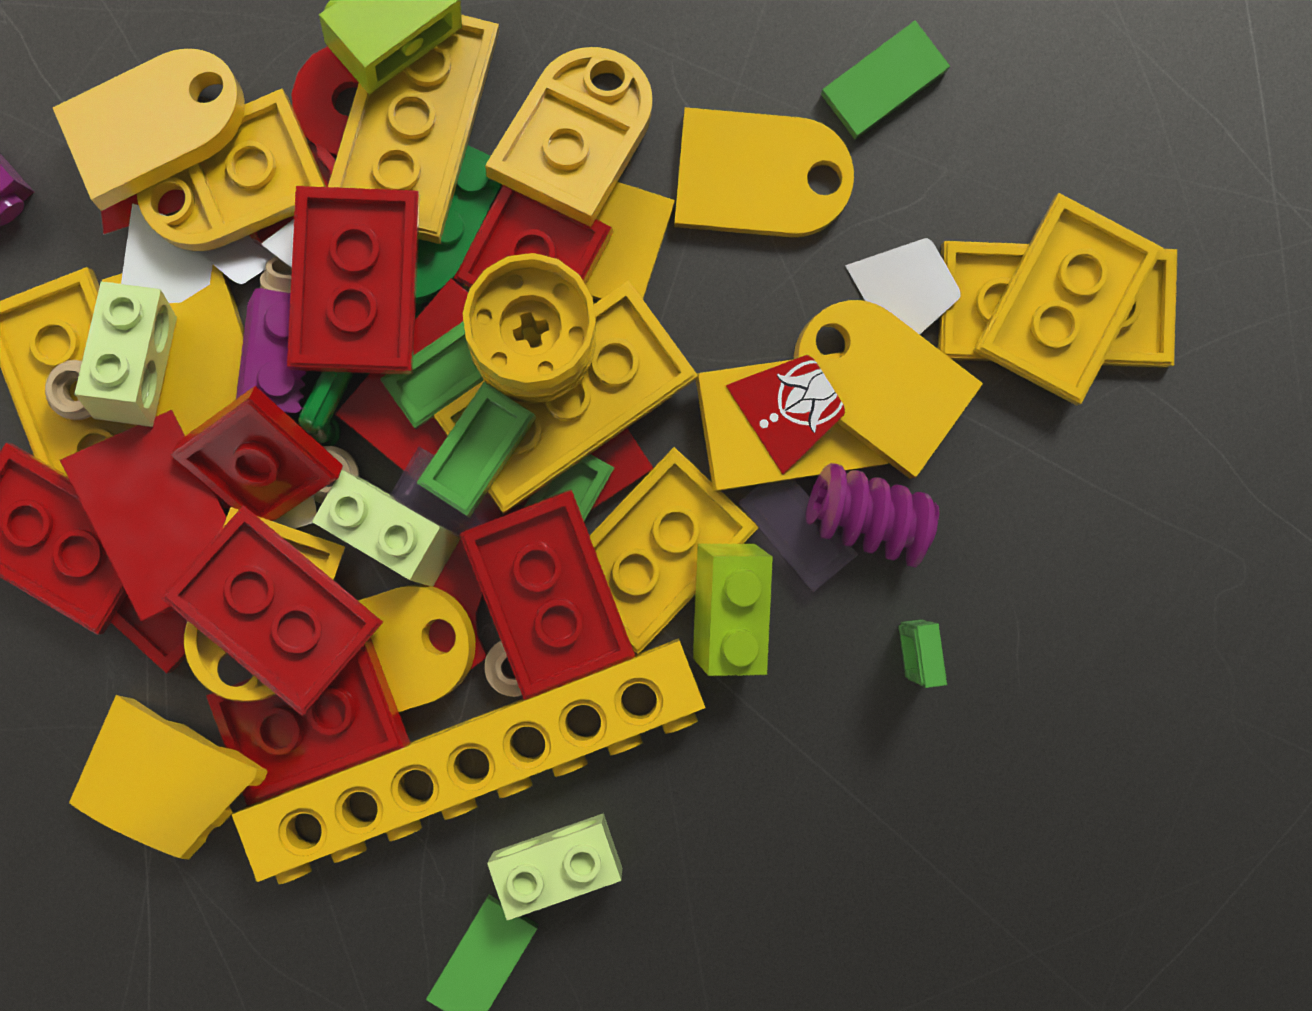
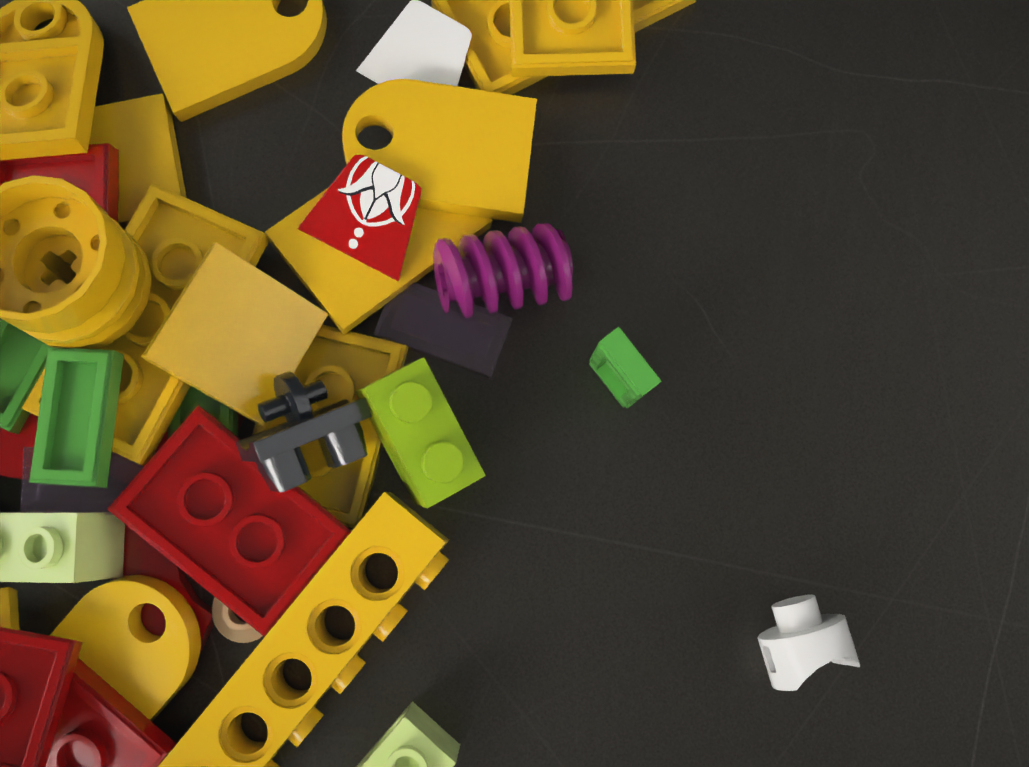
camera: 30 degrees left, 5 degrees down
none -> yellow tile [141,242,328,425]
none -> black hips [235,371,372,492]
none -> white piece [758,594,860,691]

